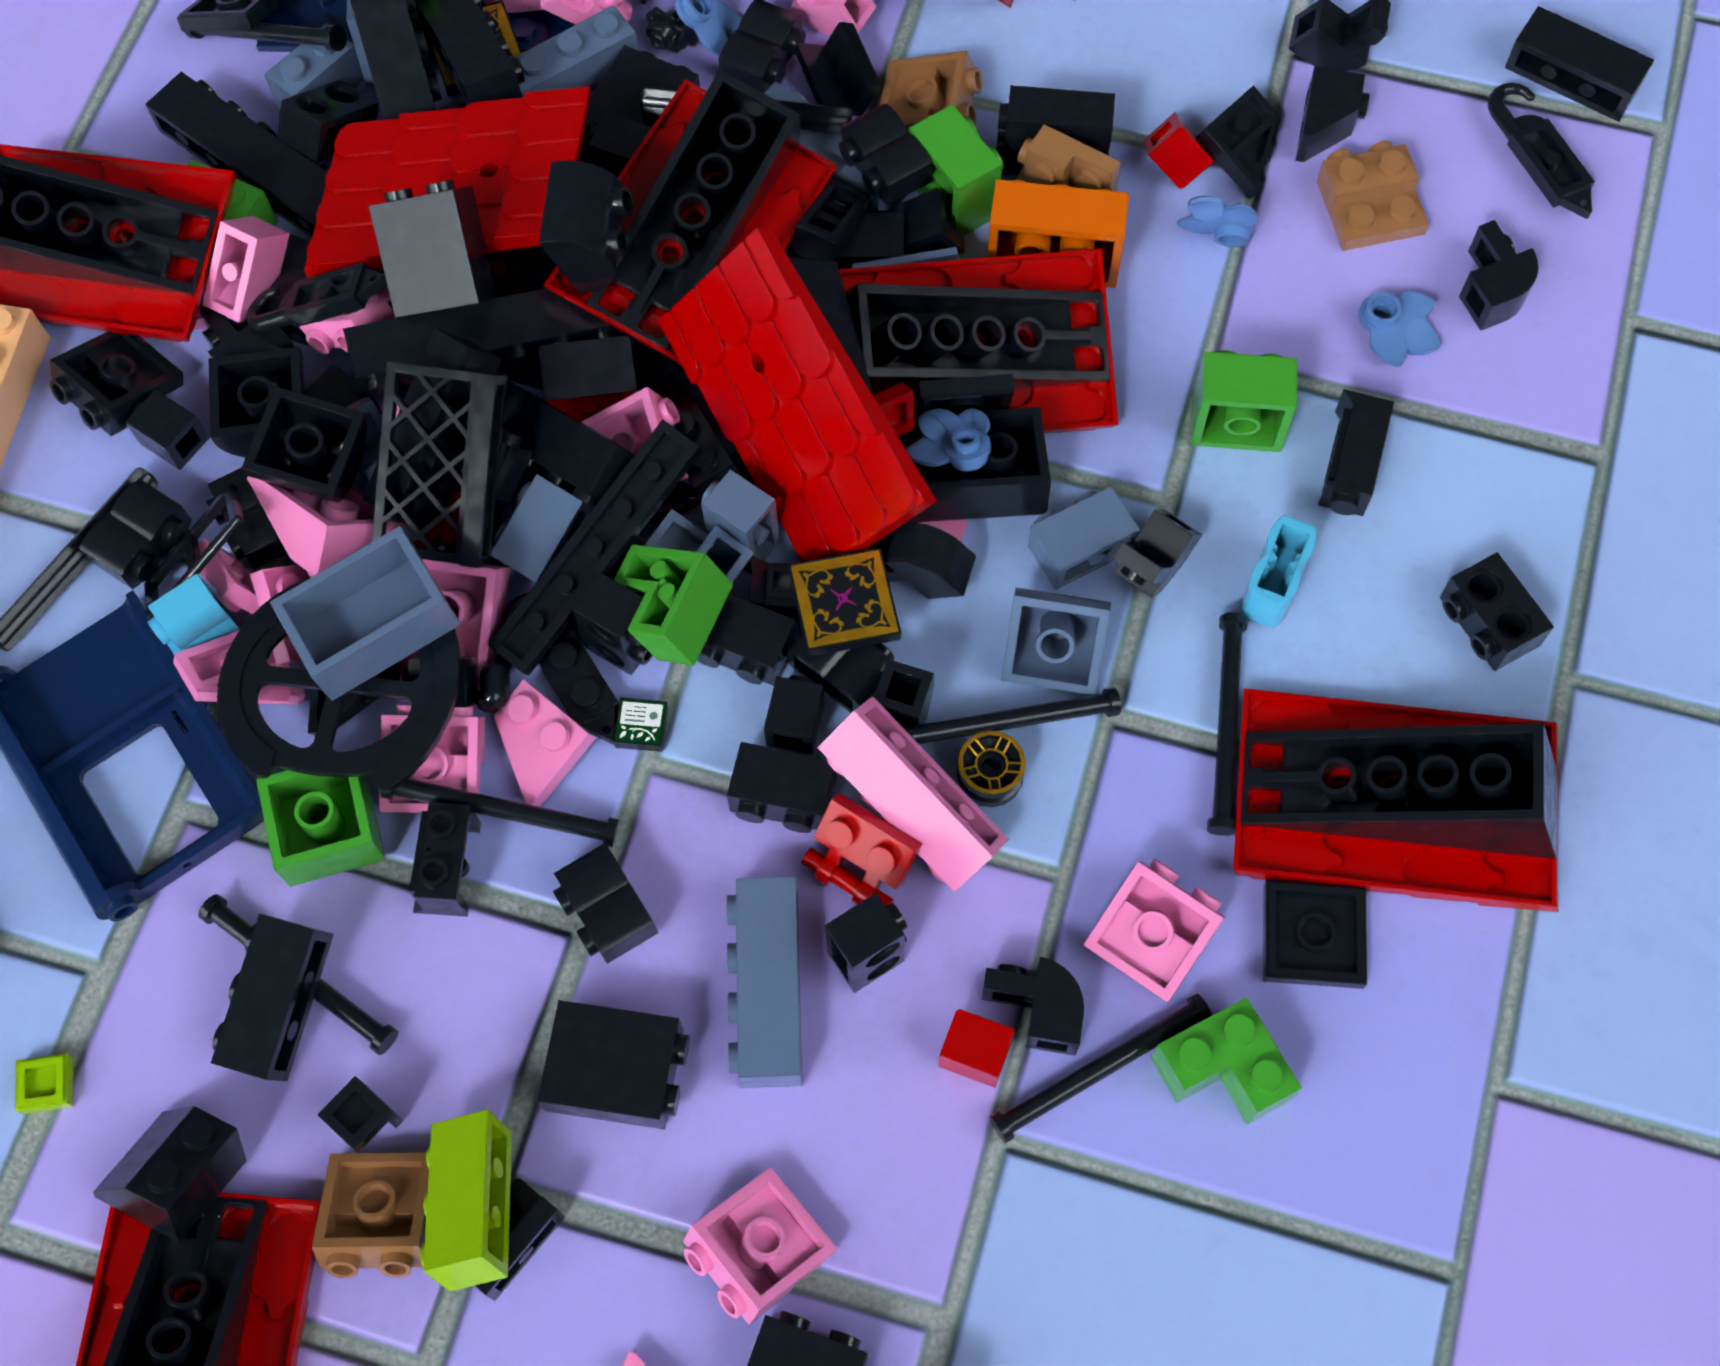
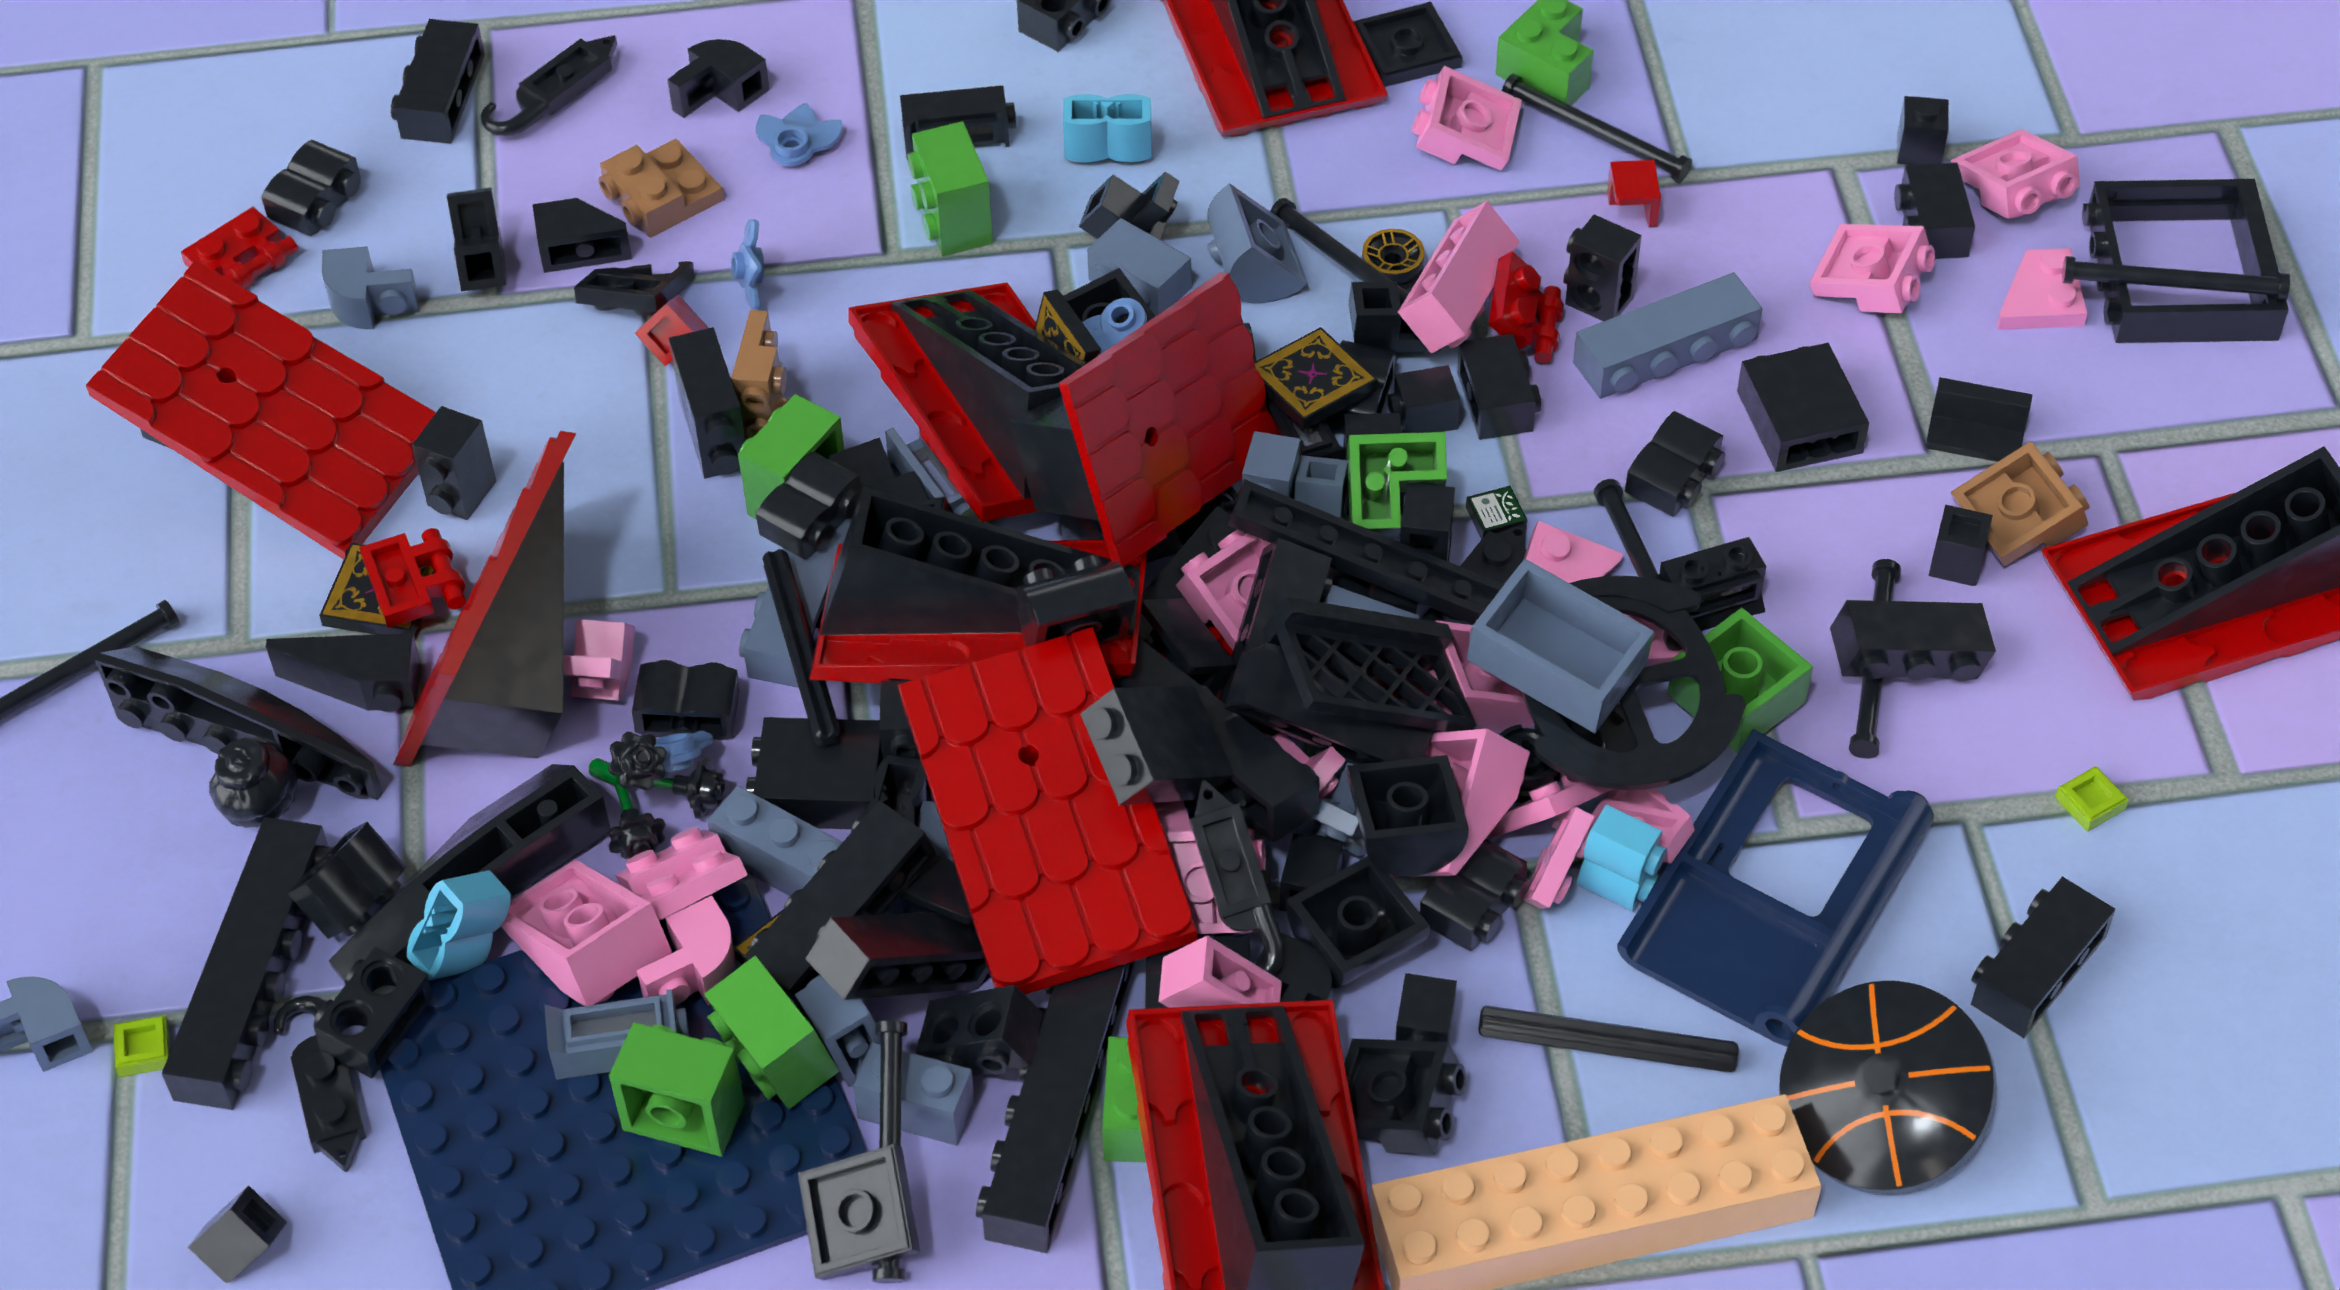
camera: 115 degrees left, 15 degrees down
black brick [79,479,192,589] -> none
black slope [93,1106,247,1243] -> none
black window [144,483,244,623] -> none
lime brick [420,1109,512,1292] -> none
black panel [794,22,881,116] -> none
medium nougat plate [880,51,983,132] -> none
black brick [982,957,1084,1056] -> none
orange brick [987,179,1129,288] -> none
black bar [1207,612,1248,836] -> none

